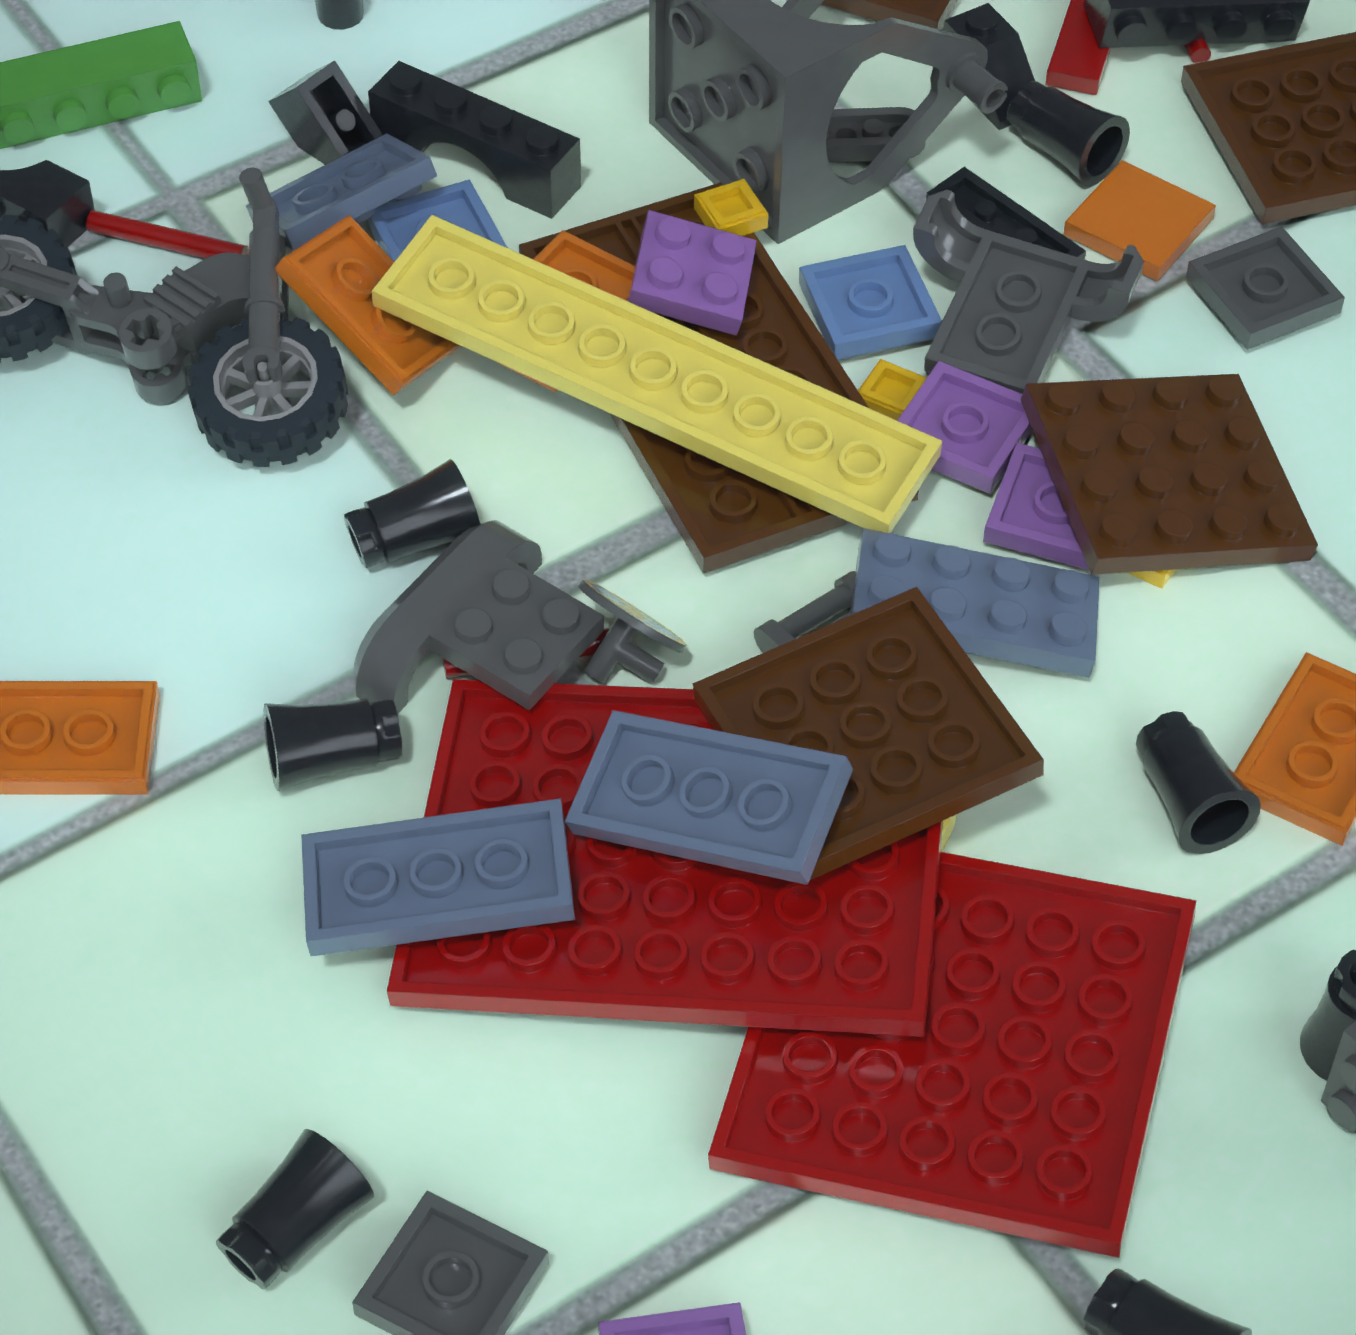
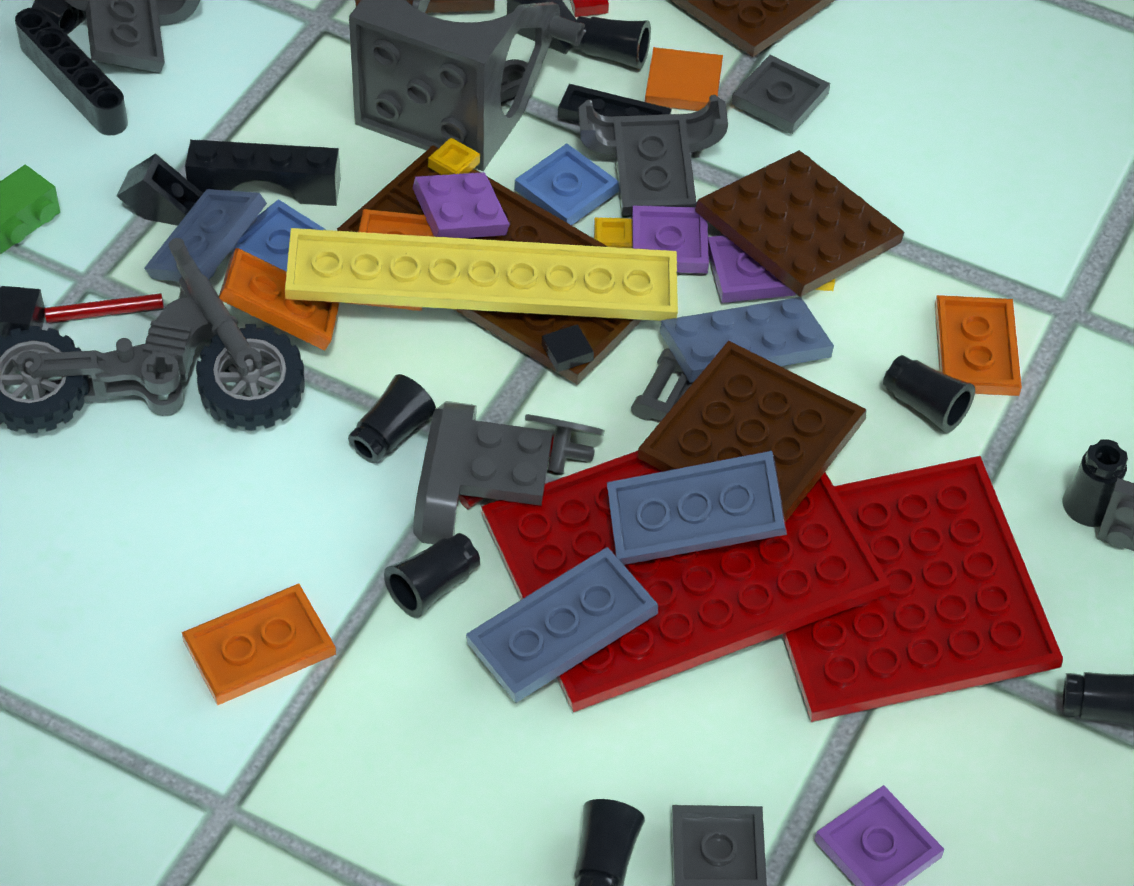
camera: 30 degrees left, 0 degrees up
none -> black tile [541,324,594,372]

